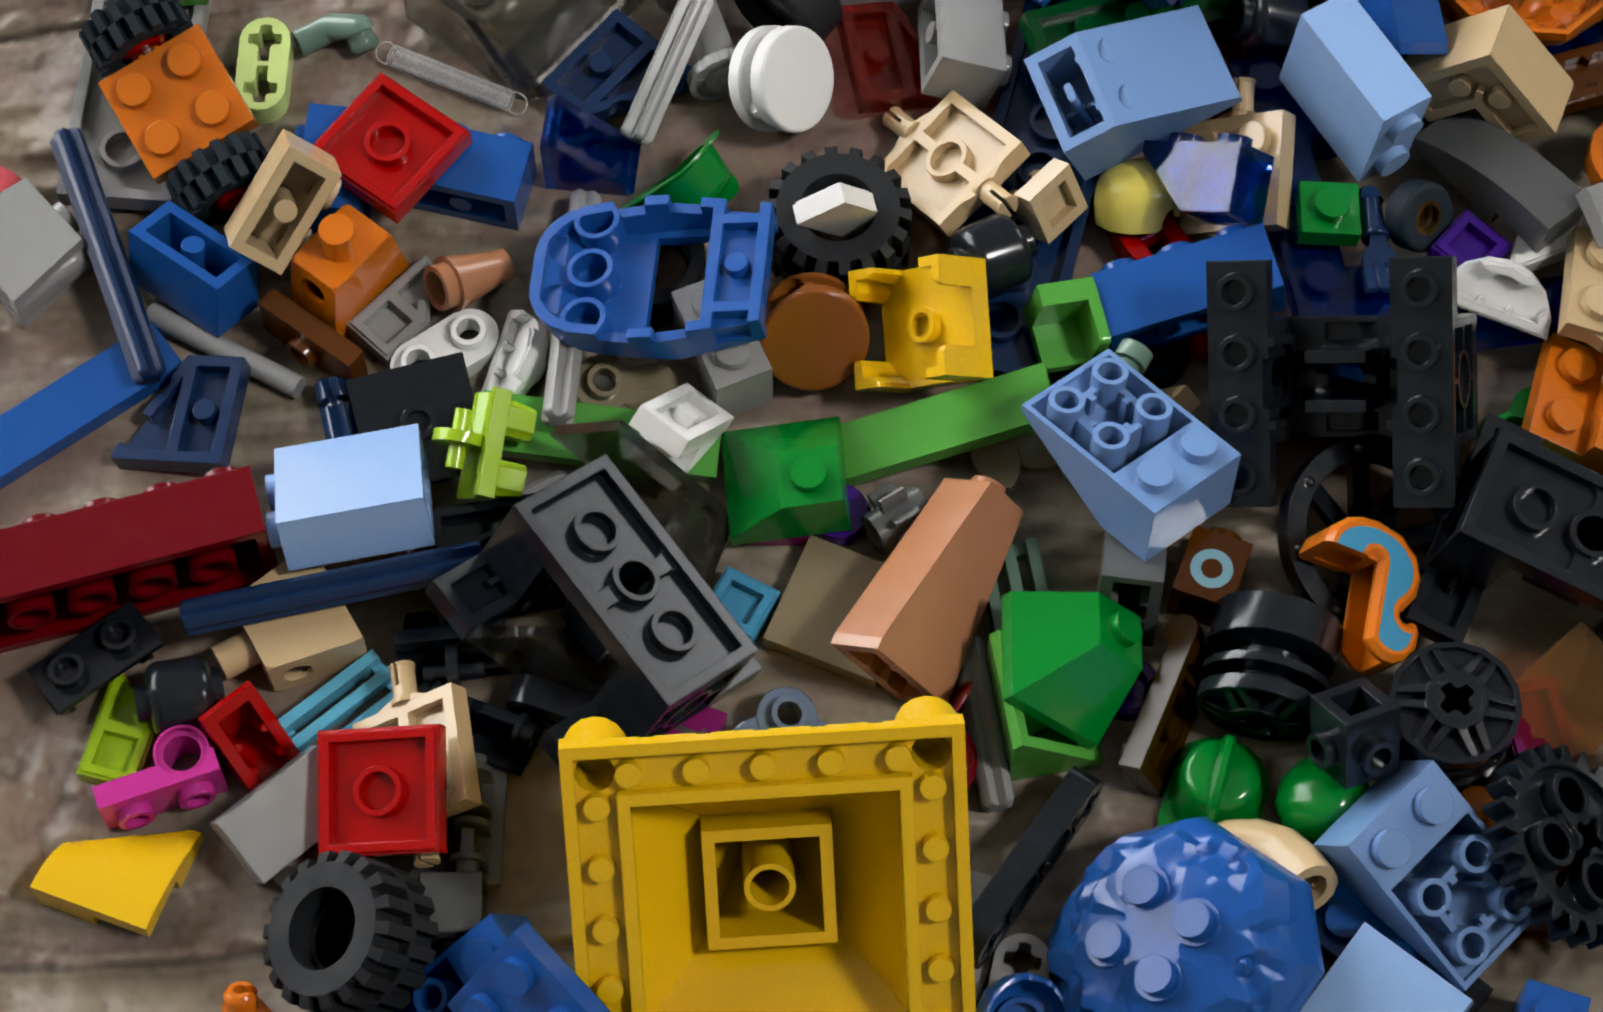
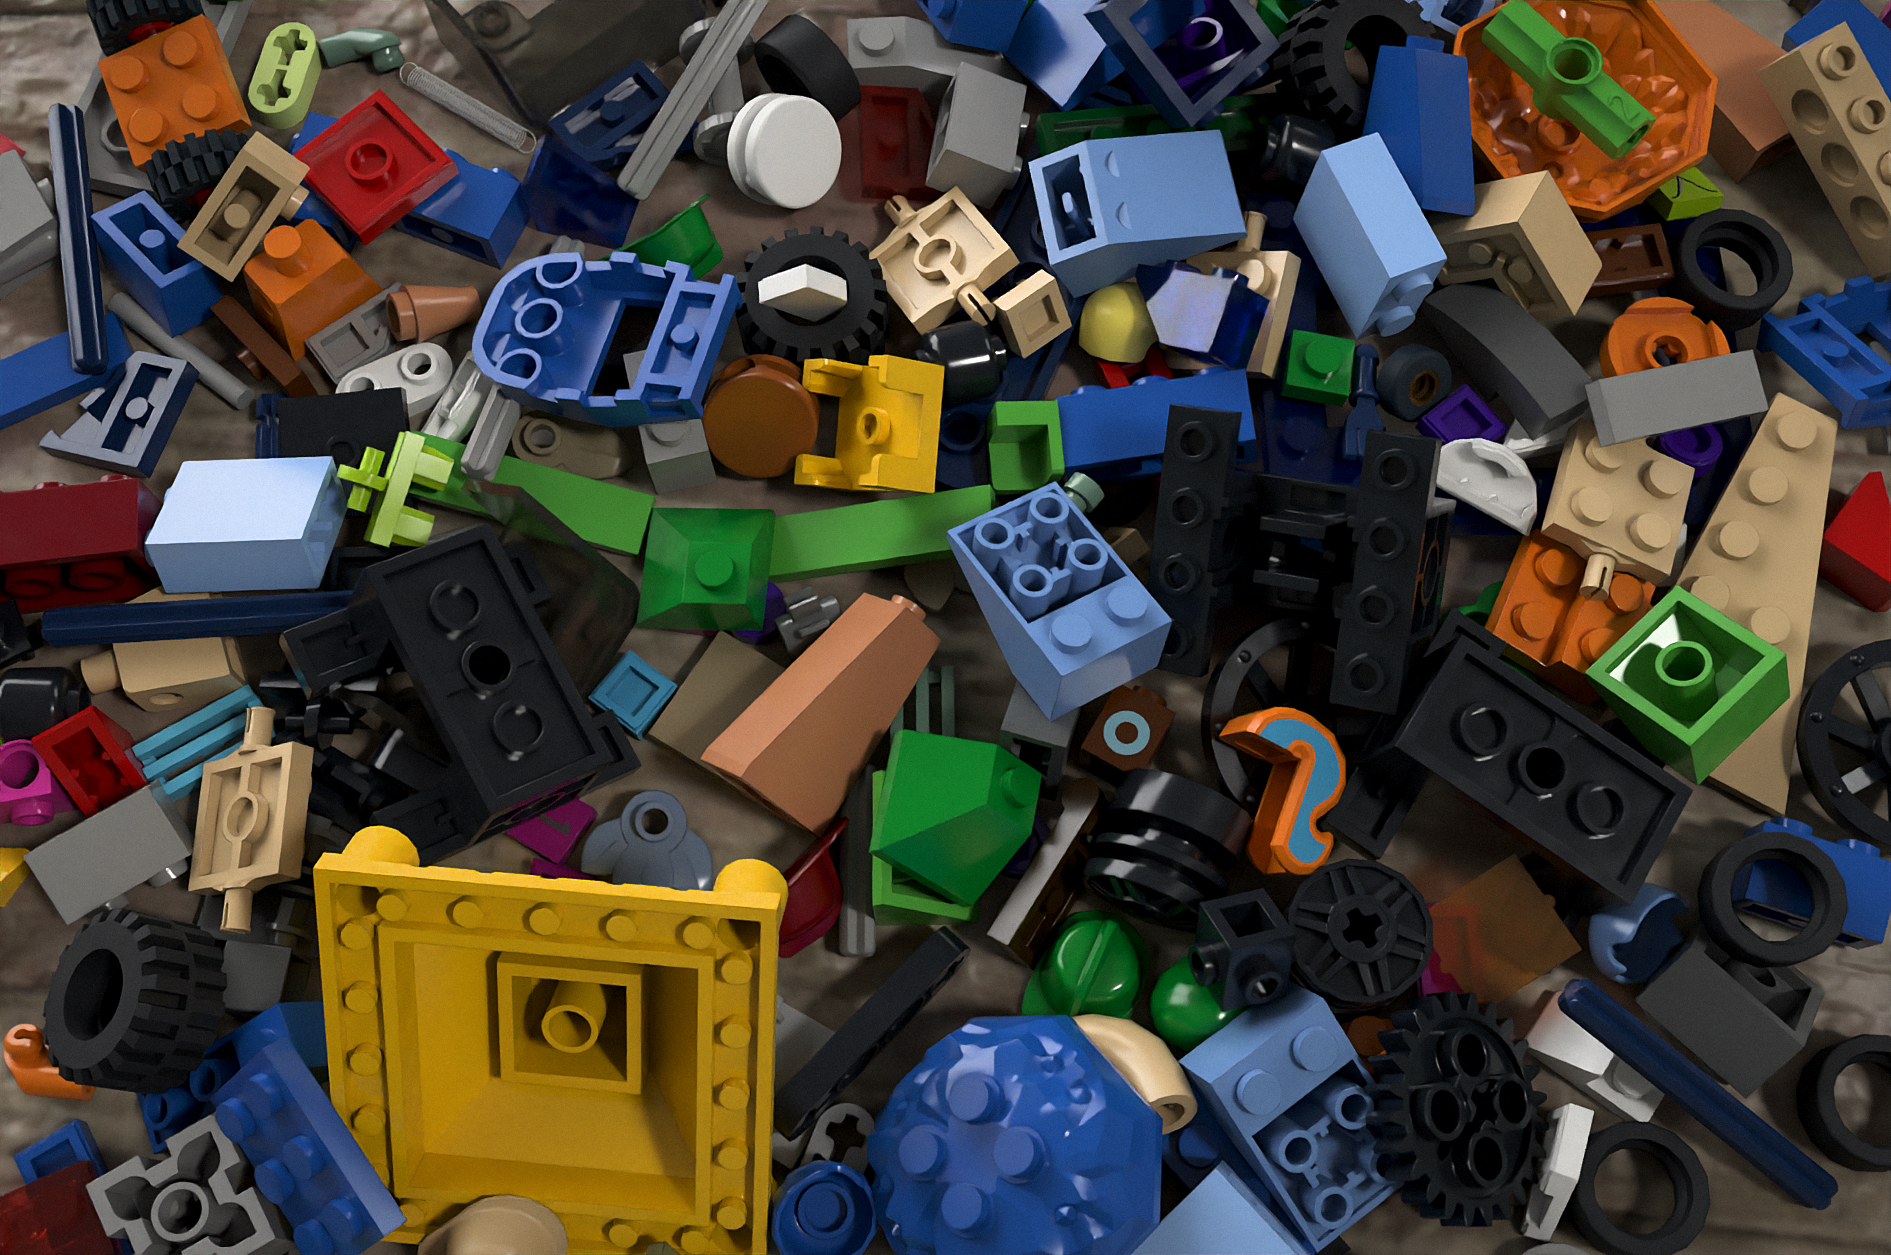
camera: 10 degrees right, 5 degrees up
red plate [318,724,447,858] -> none
white slope [629,383,734,484] -> none

